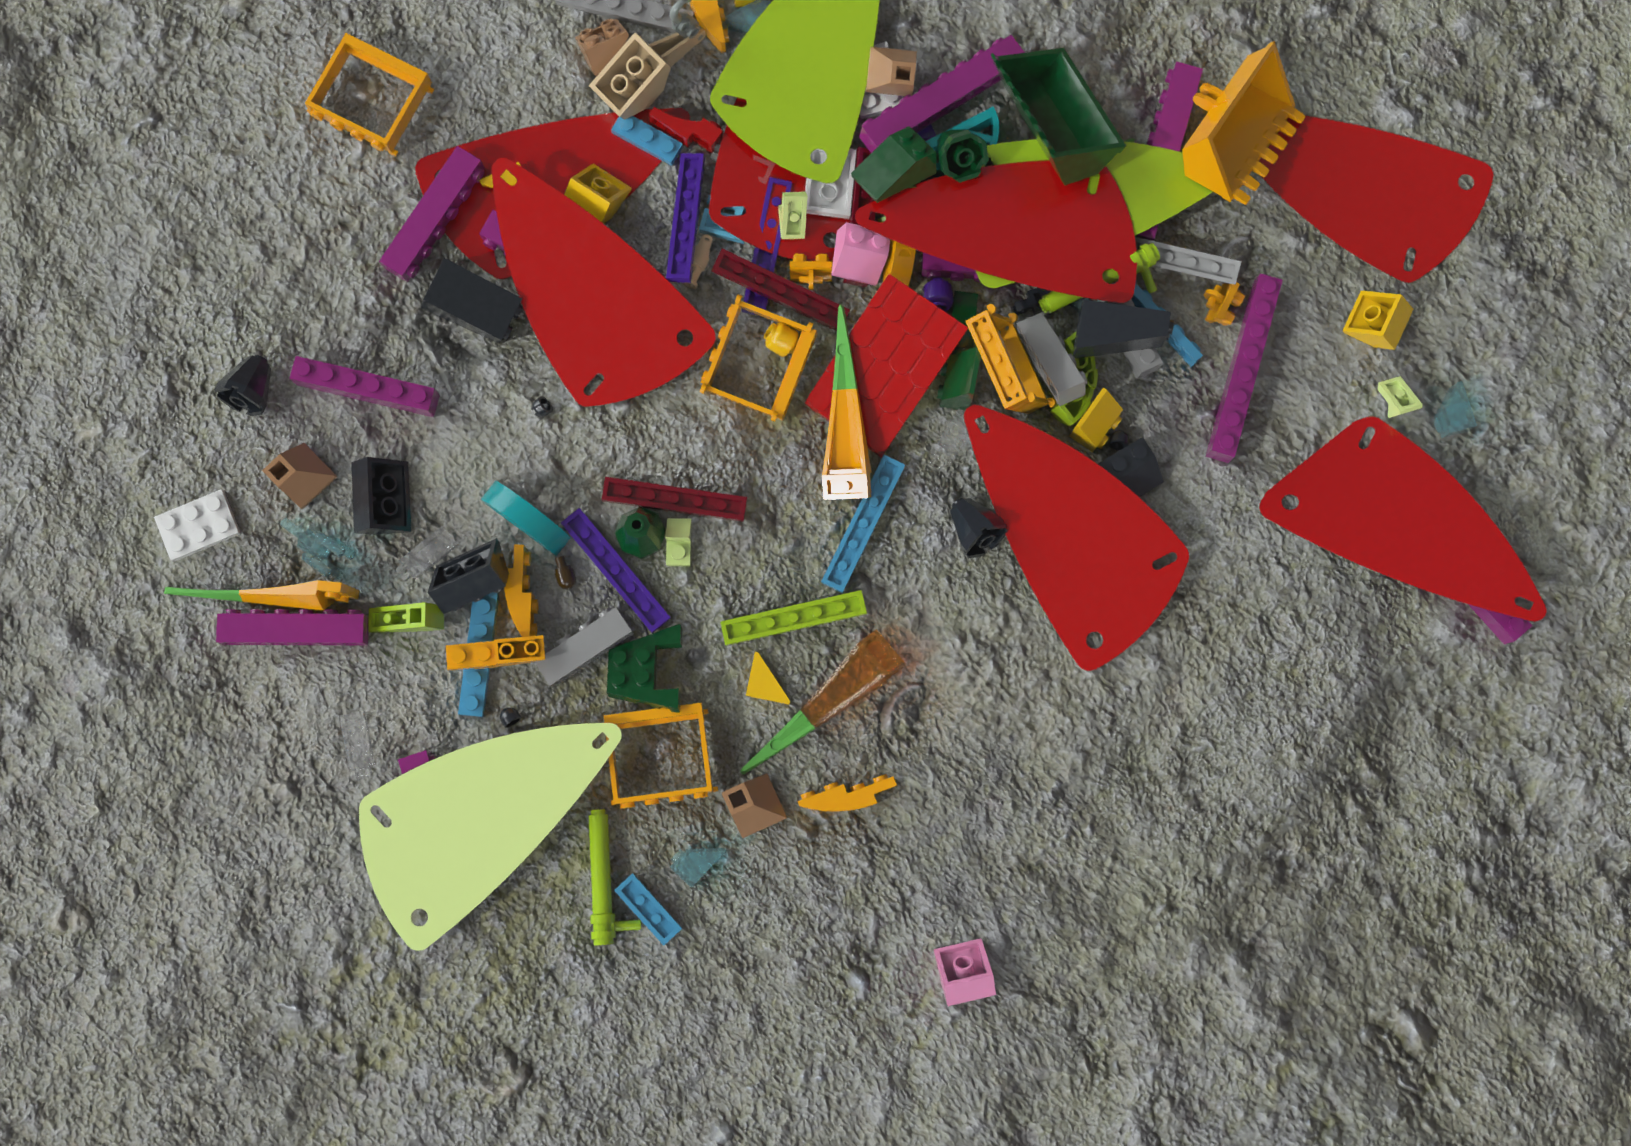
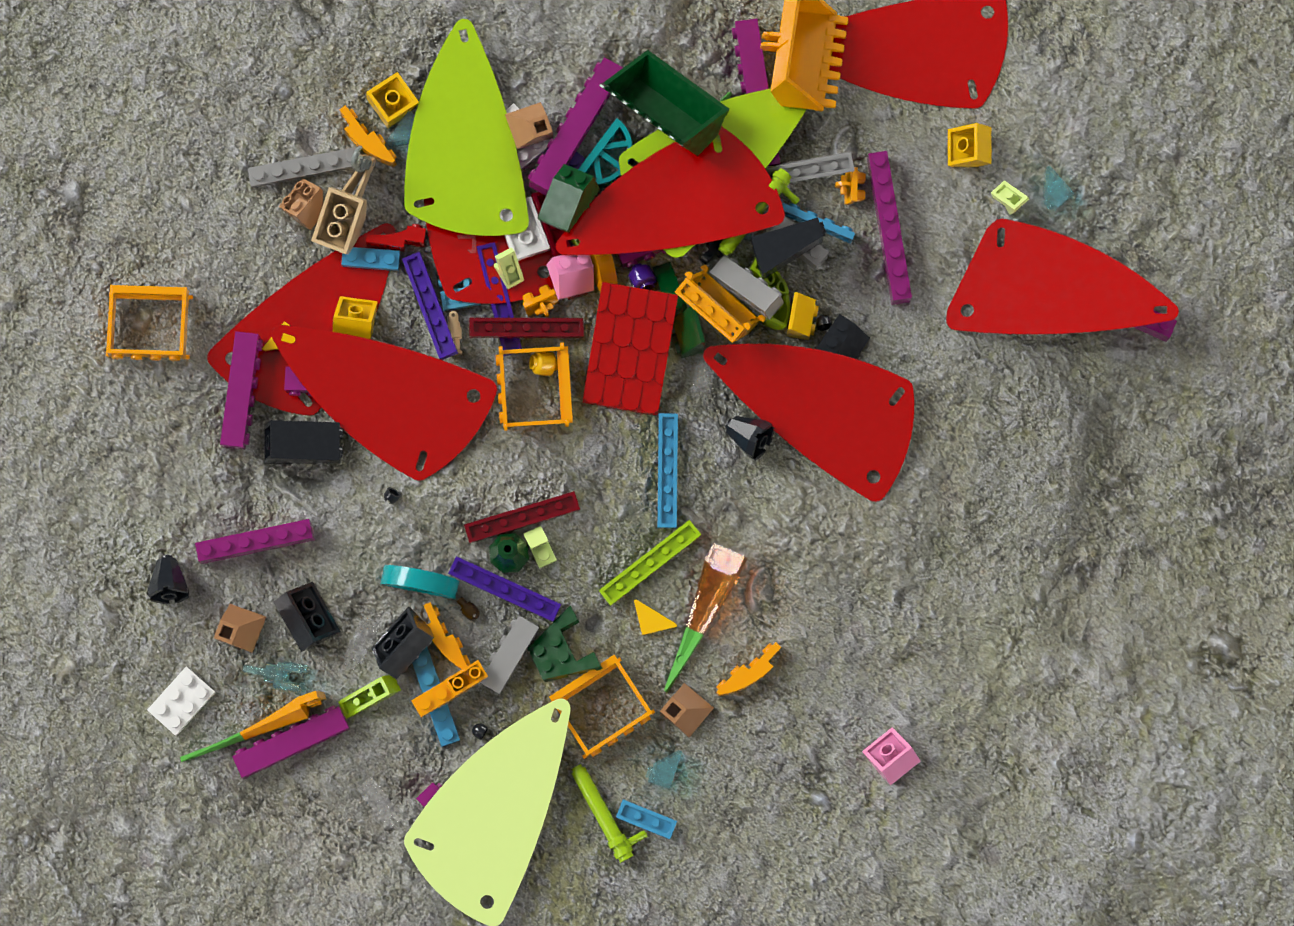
camera: 25 degrees left, 0 degrees up
light orange plate [822,305,872,499] -> none
dark green cone [937,129,989,183] -> none

